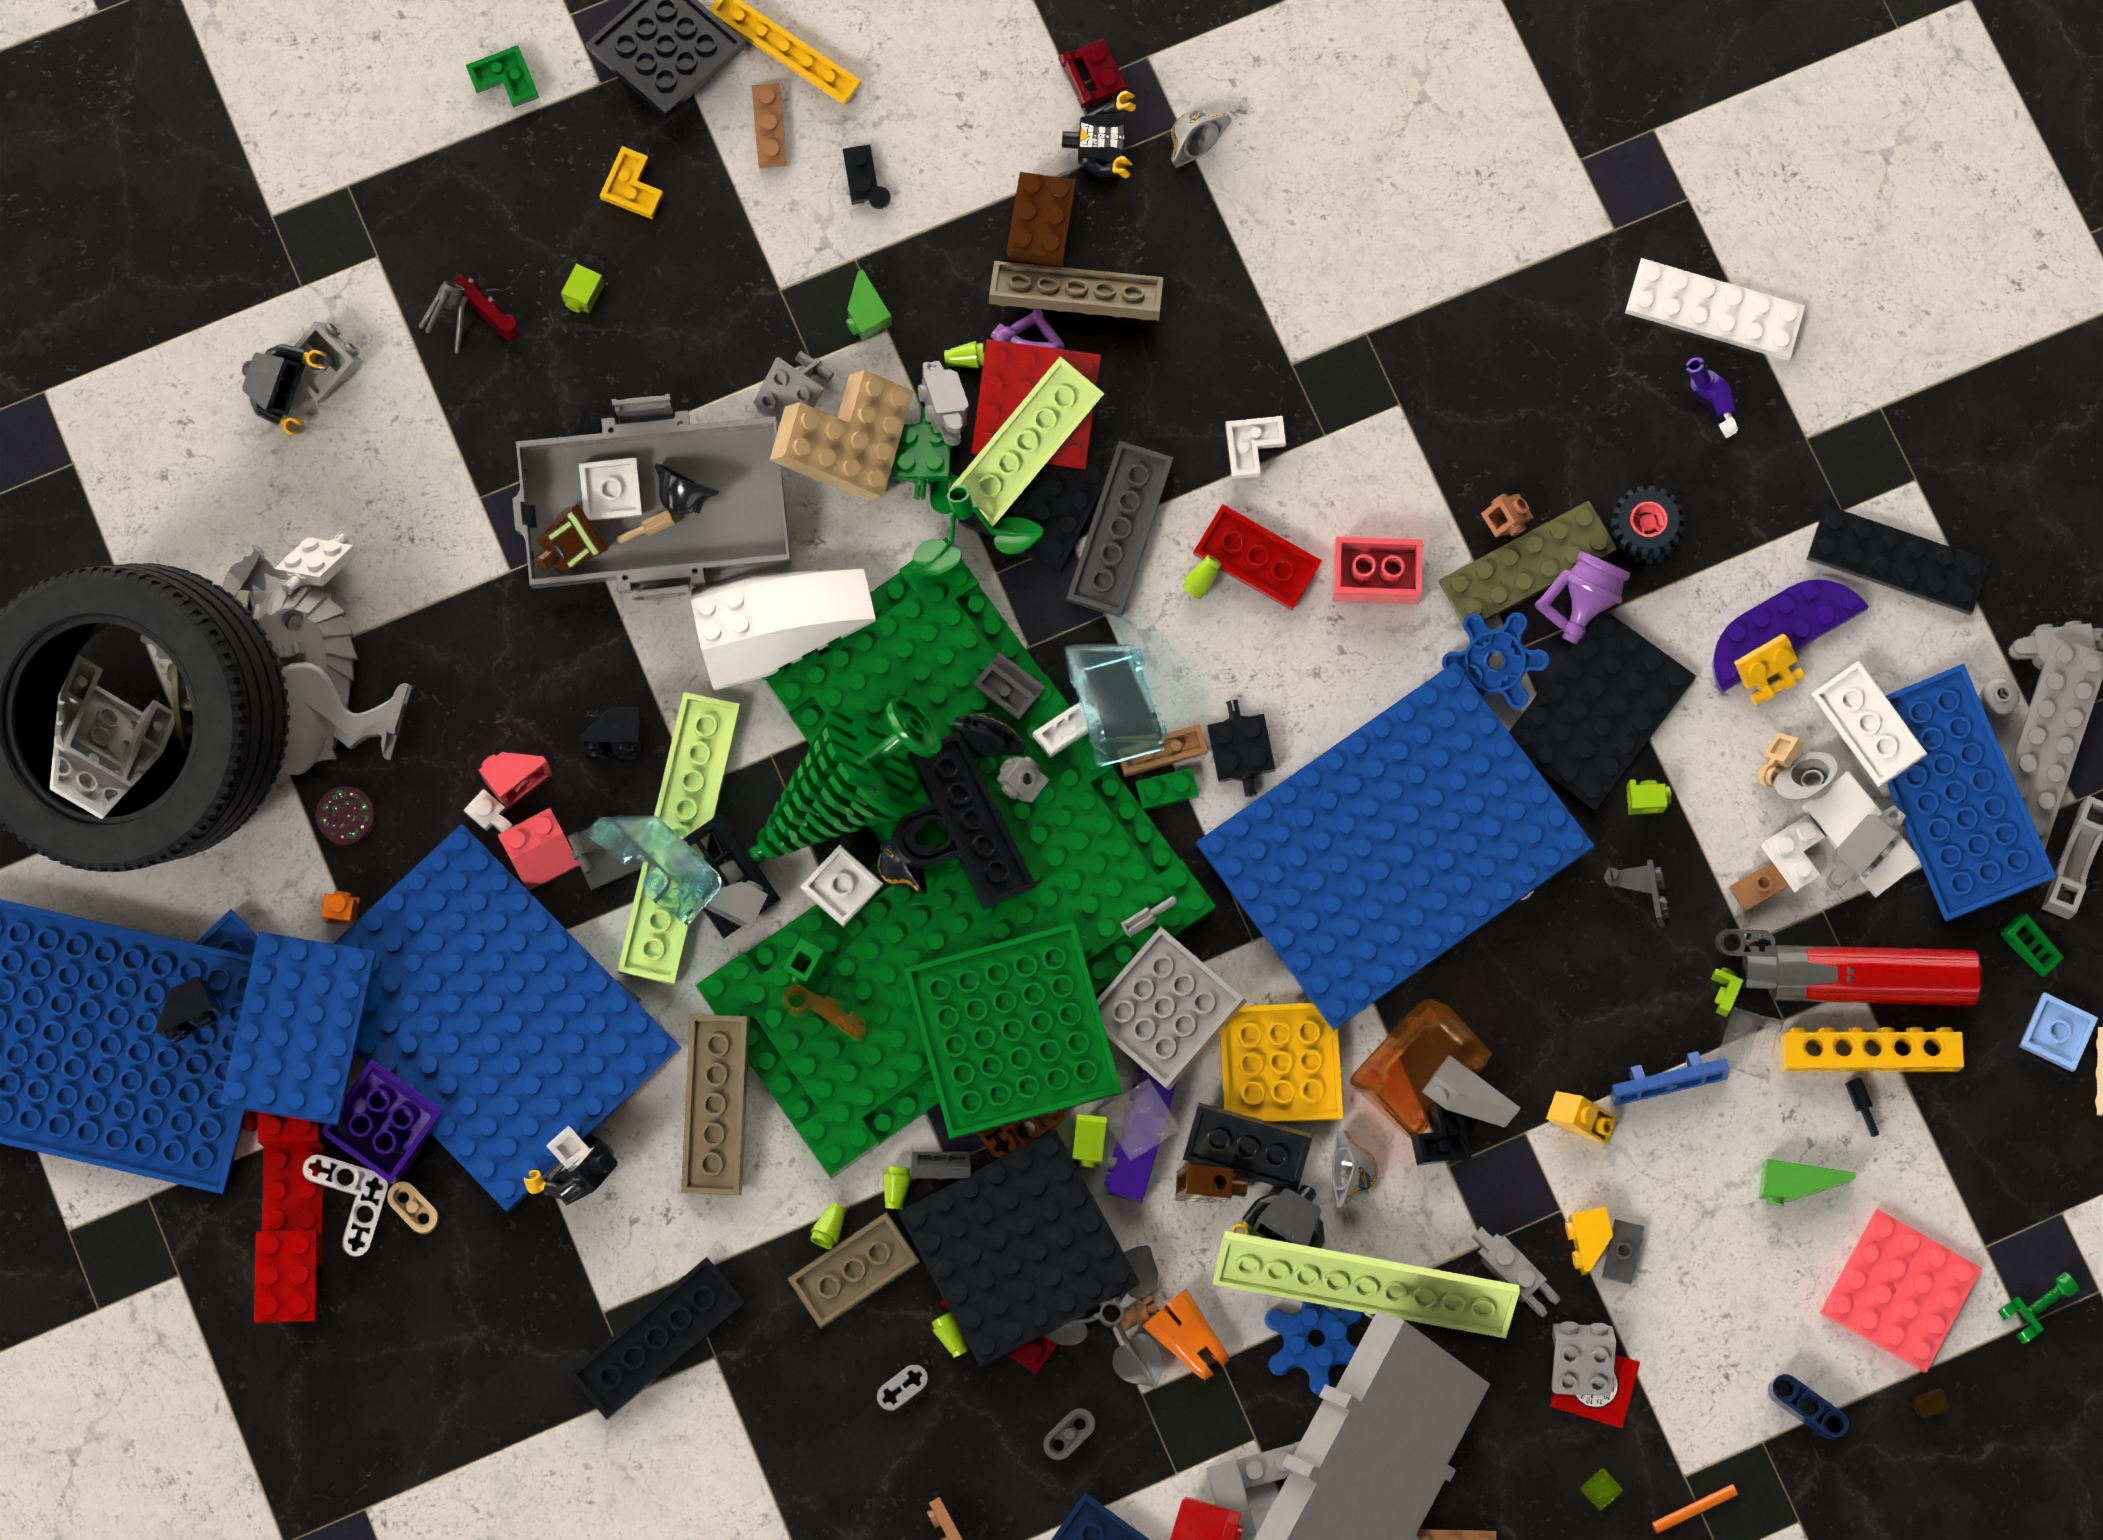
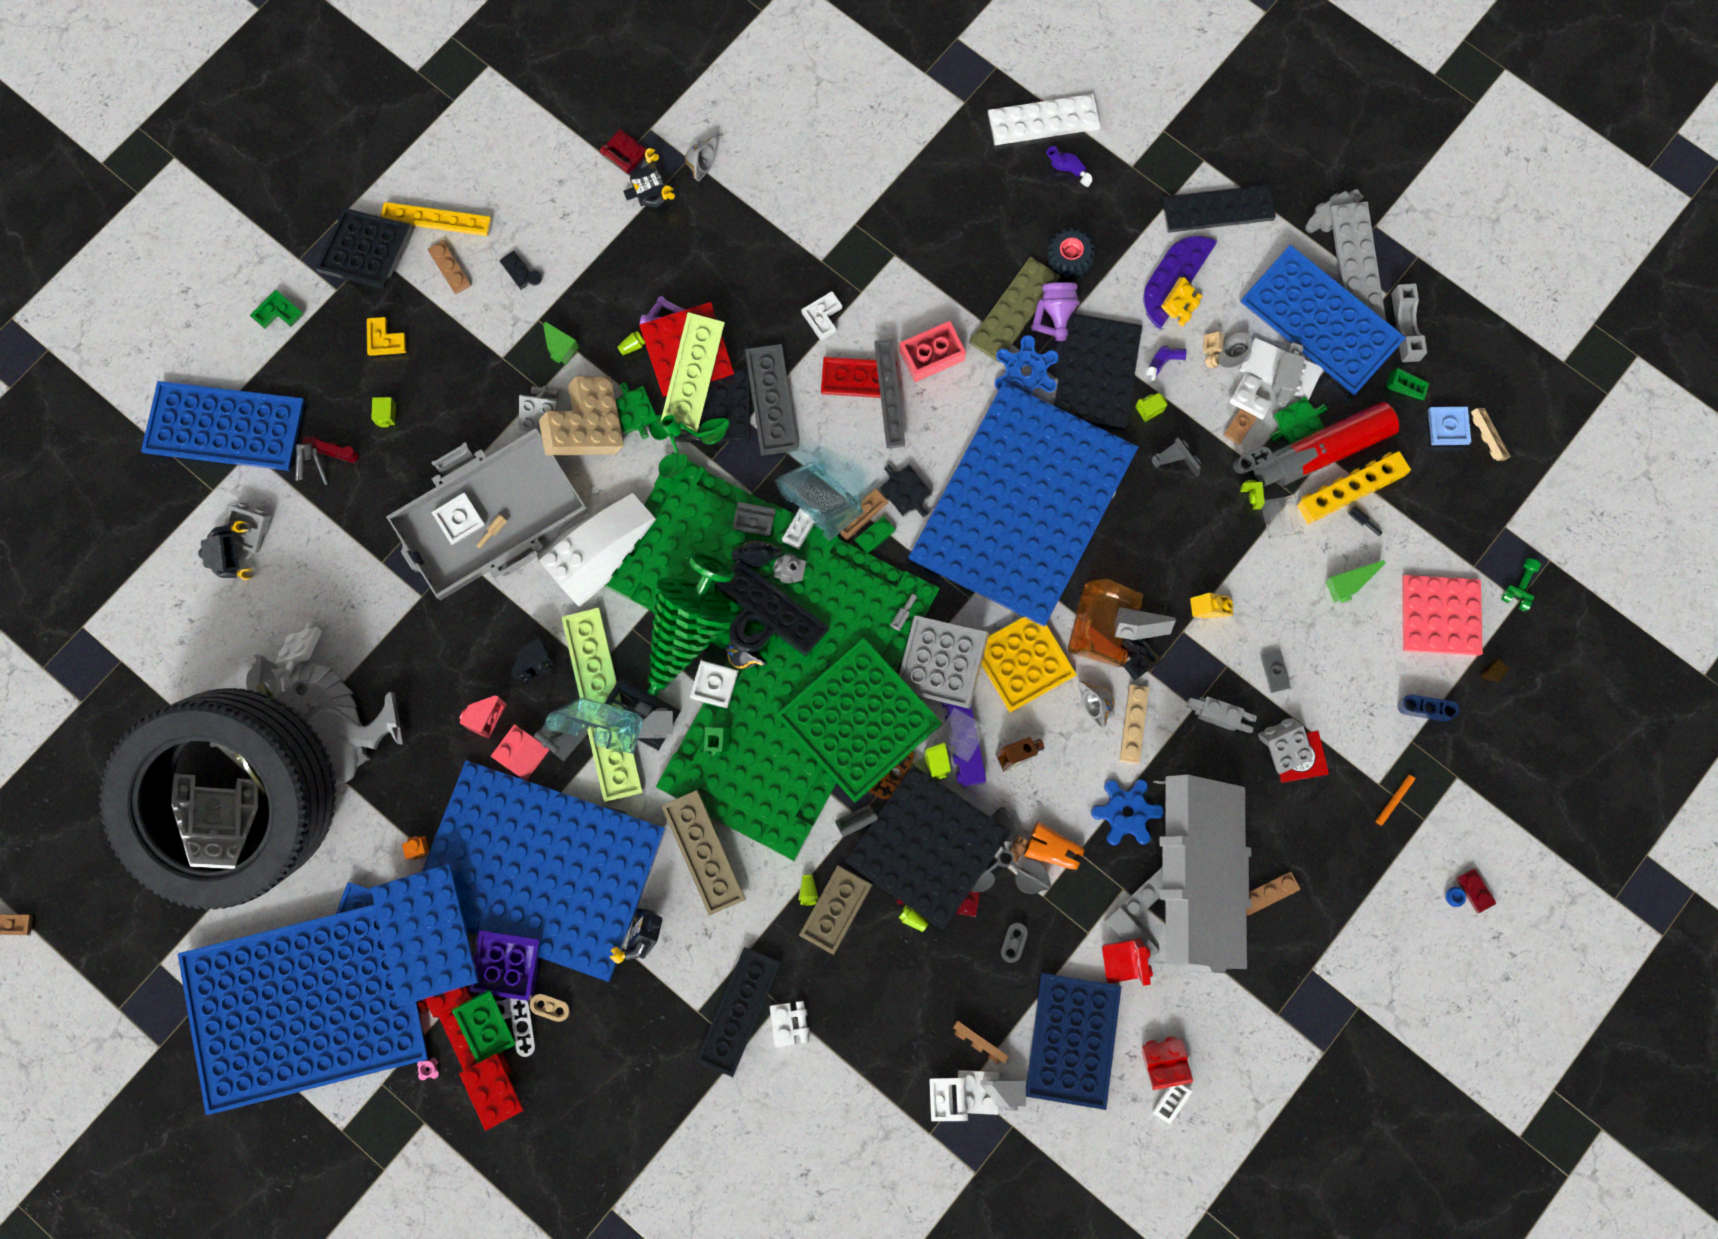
camera: 25 degrees left, 0 degrees up
black slope [155,976,224,1042] -> none
clear pink tile [315,786,375,845] -> none
white plate [464,789,513,833] -> none
reddish brown torso [535,504,608,572] -> none
white plate [546,1126,589,1169] -> none
black hat [655,463,720,514] -> none
clear orange plate [783,985,867,1042] -> none
light grey beam [877,1365,928,1411] -> none
lime cone [883,1166,912,1209] -> none
hinge [918,361,969,446] -> none
dark tan plate [989,261,1163,321] -> none
reddish brown brick [1007,172,1076,267] -> none
lime cone [1182,555,1221,599] -> none
black plate [1183,1102,1313,1192] -> none
yellowish green plate [1213,1231,1520,1338] -> none
black torso [1231,1185,1325,1249] -> none
nougat brick [1481,494,1534,537] -> none
yellow slope [1565,1207,1613,1276] -> none
clear neon green plate [1579,1468,1623,1511] -> none
blue hinge [1610,1051,1730,1107] -> none
white tile [1811,661,1927,788] -> none
light grey head [1978,678,2019,719] -> none
none -> blue plate [141,381,305,471]
none -> bright pink plate [417,1058,439,1080]
none -> green plate [451,989,516,1064]
none -> white plate [770,1001,810,1047]
none -> flat silver plate [874,339,905,449]
none -> tan plate [1119,684,1149,764]
none -> dark purple arm [1144,345,1187,380]
none -> green plate [1270,397,1327,444]

